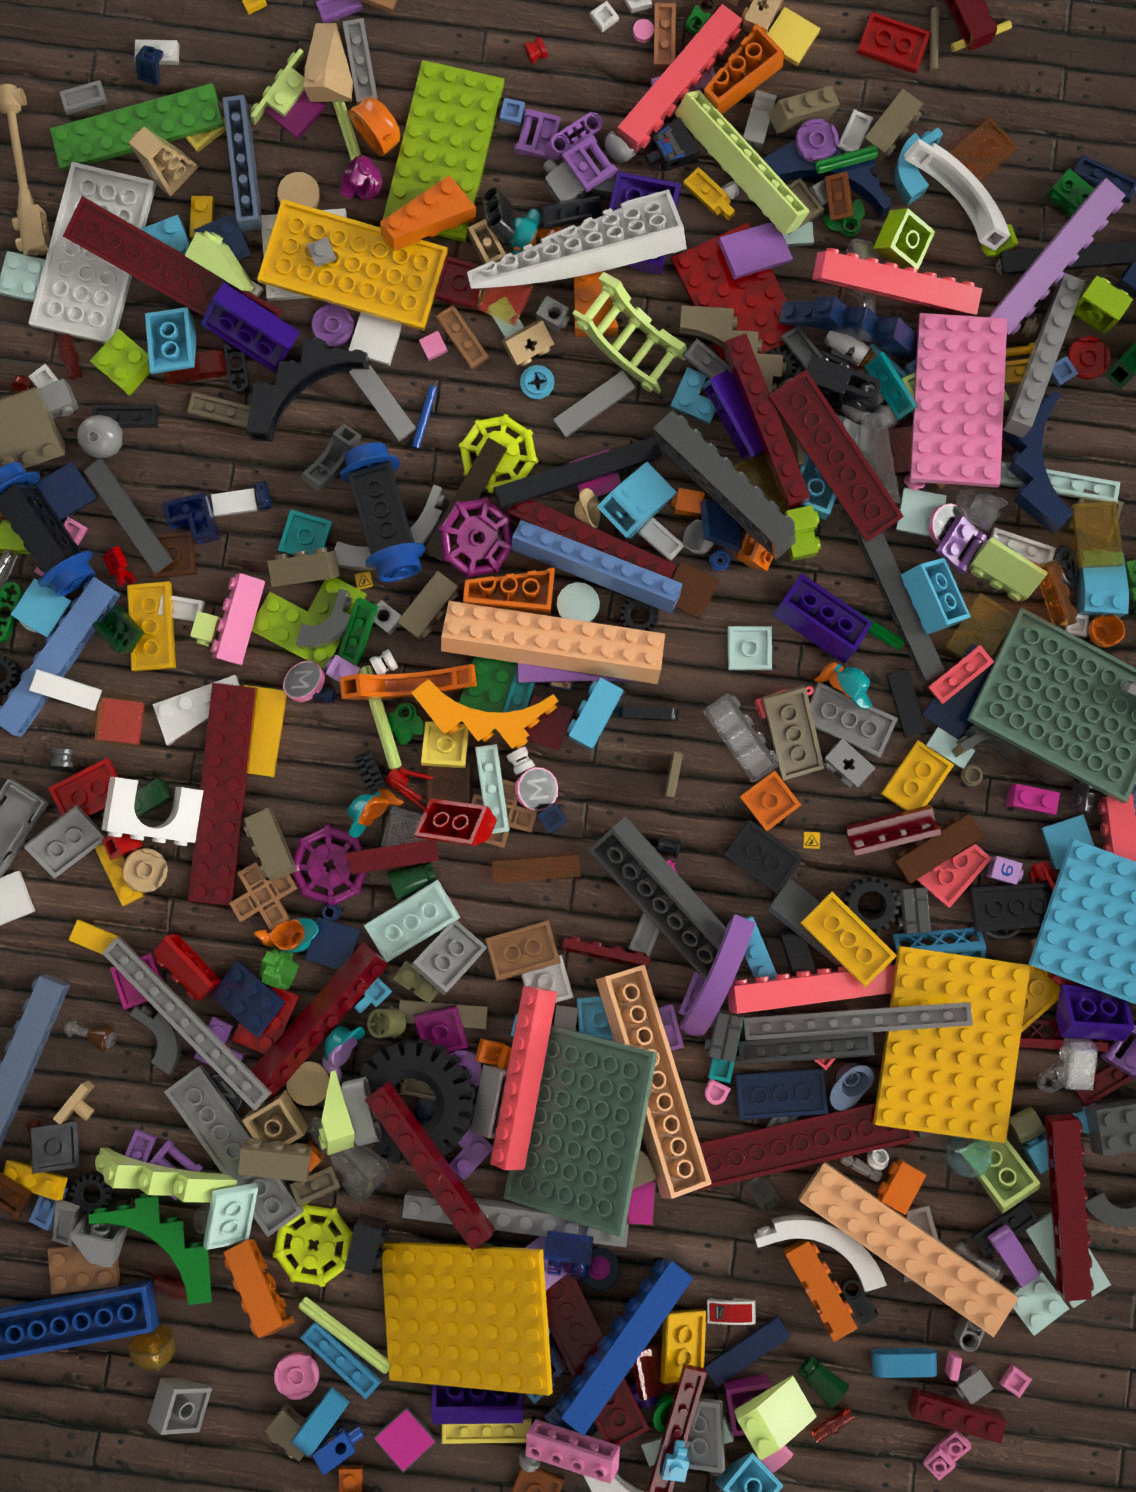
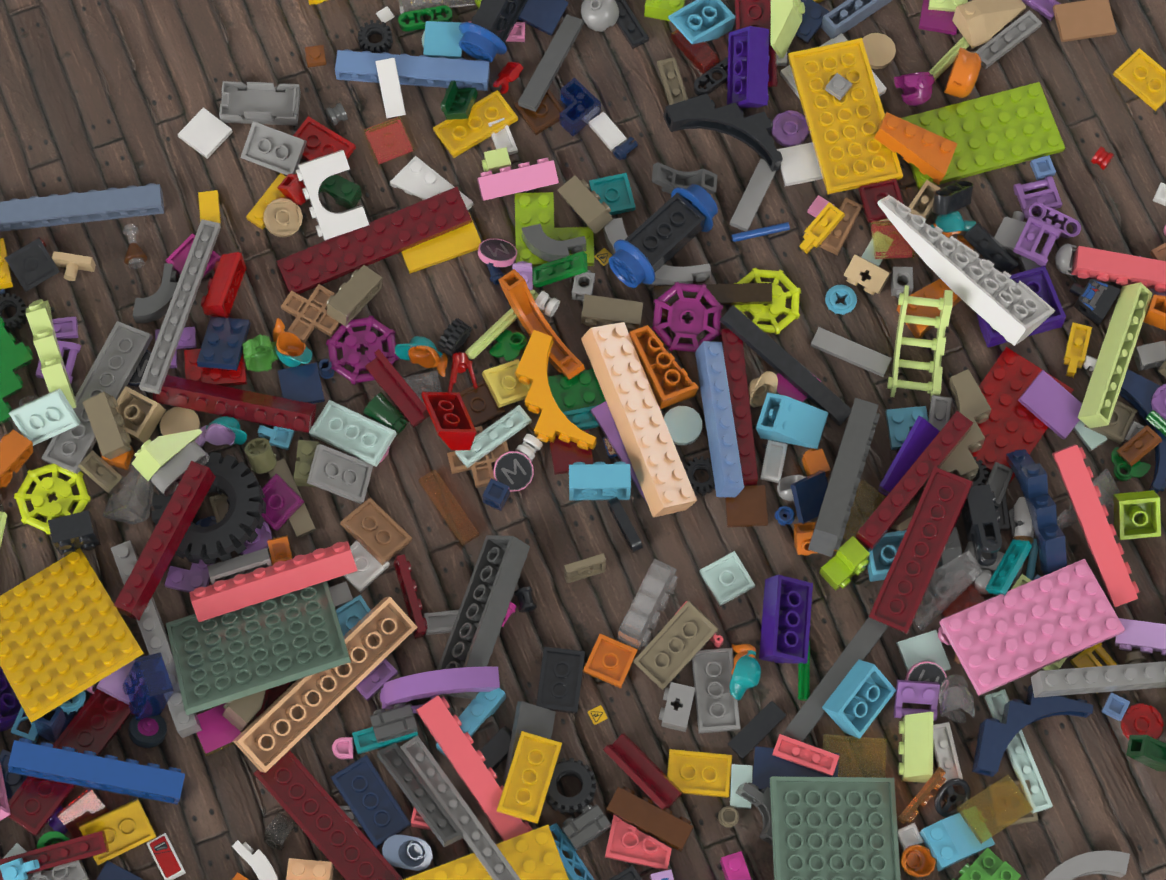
camera: 60 degrees right, 15 degrees down
none -> yellow hinge [799,202,845,254]

